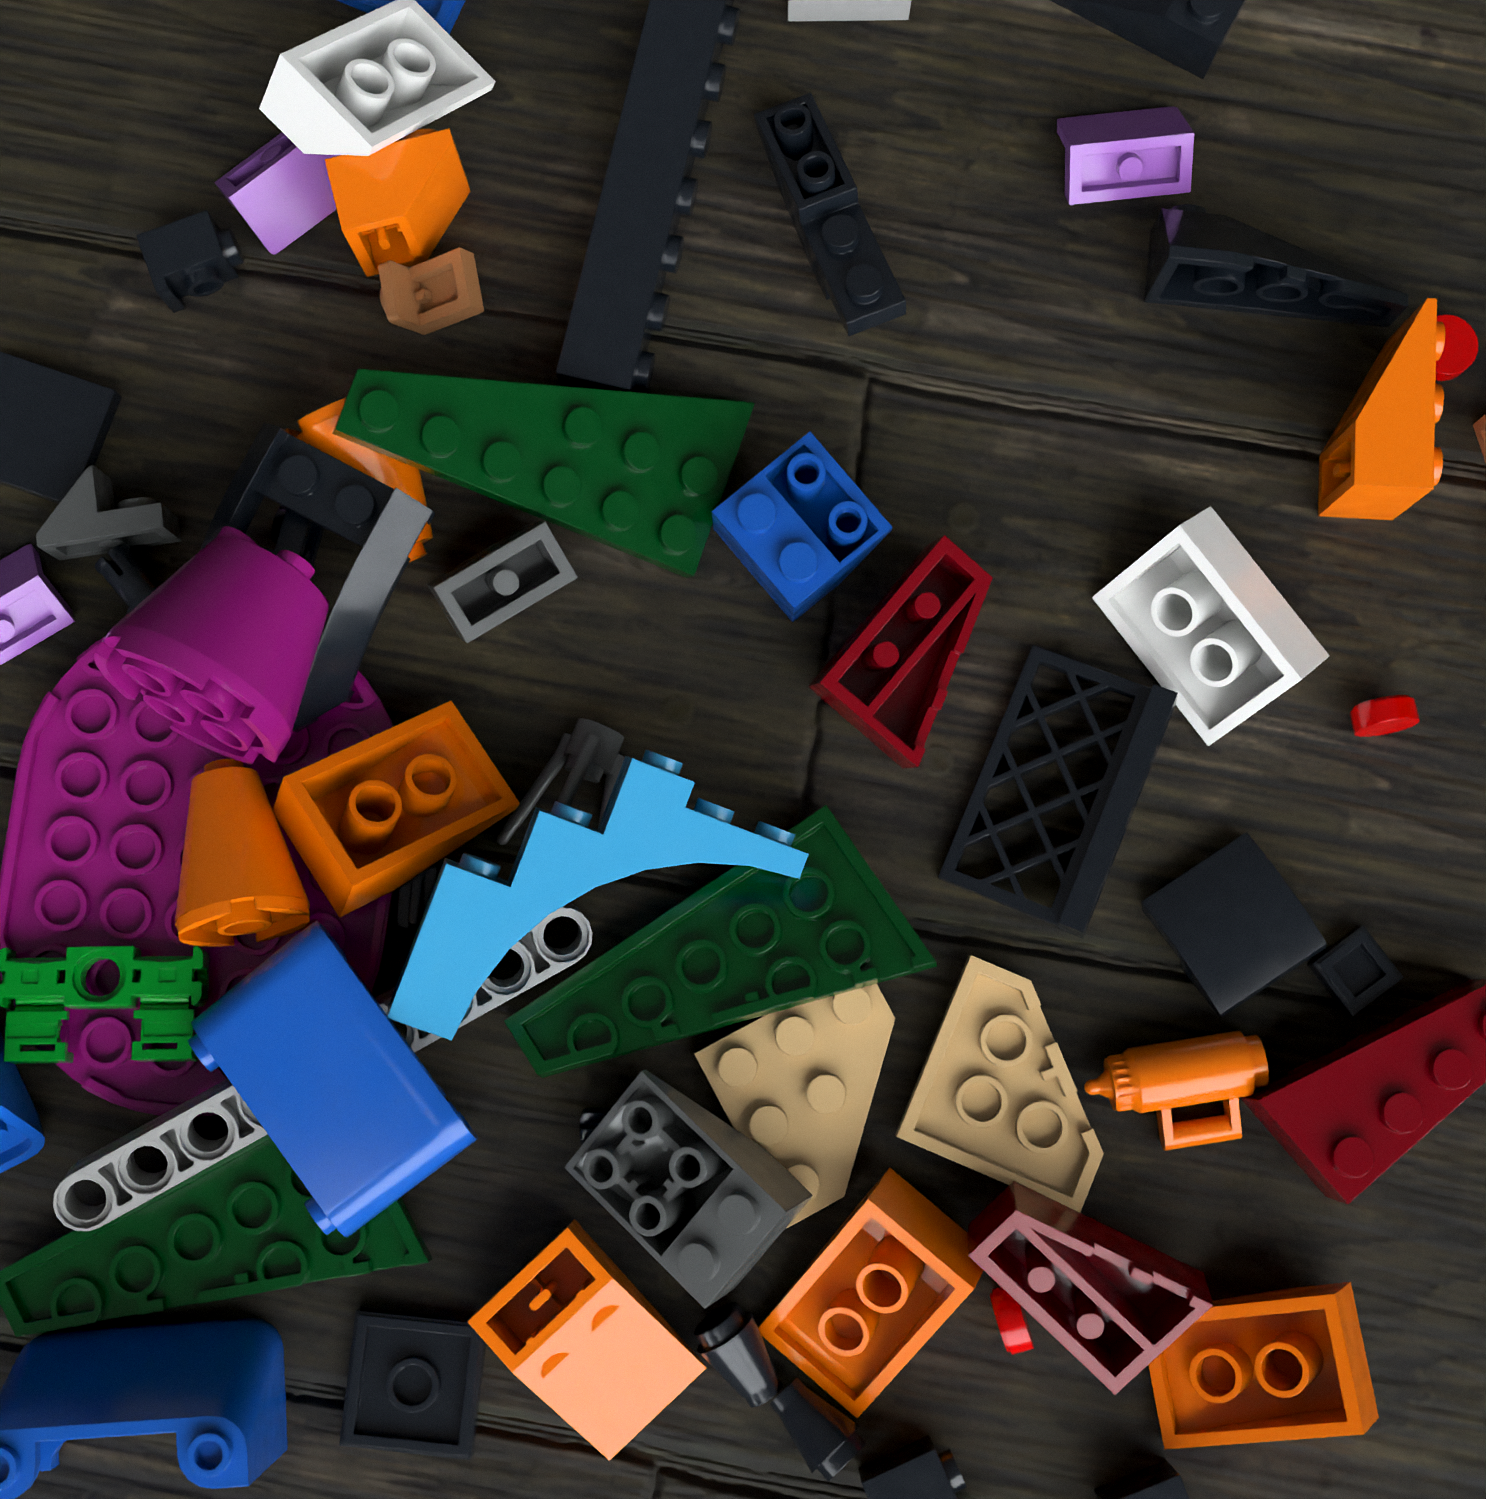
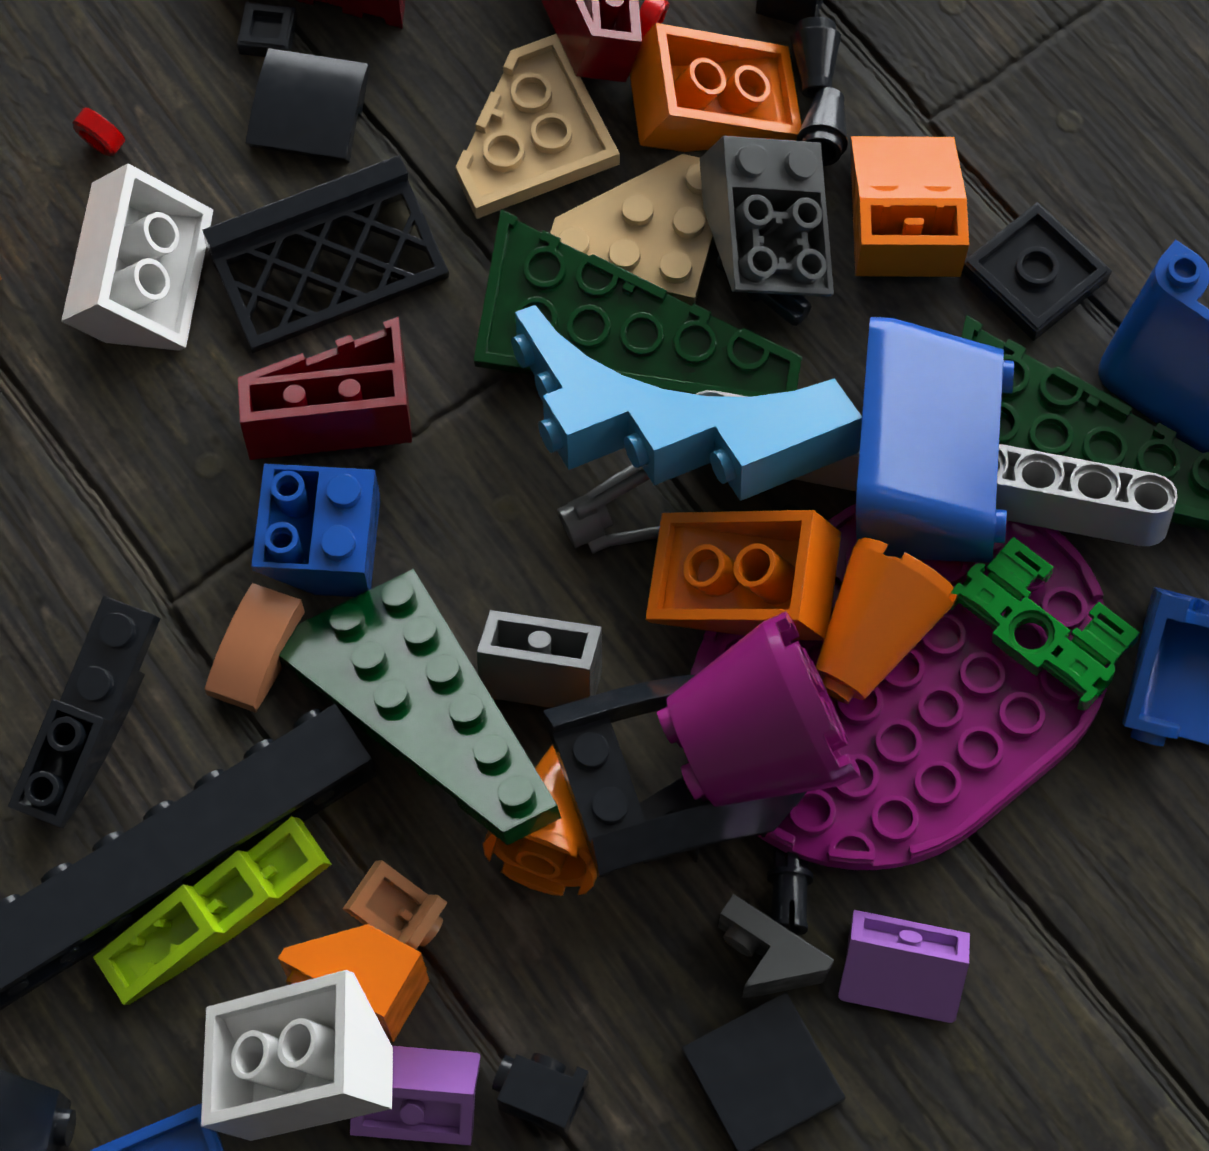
camera: 140 degrees left, 15 degrees down
orange piece [1084,1031,1269,1151] -> none
none -> lime slope [93,816,332,1005]
none -> nougat slope [205,583,305,713]

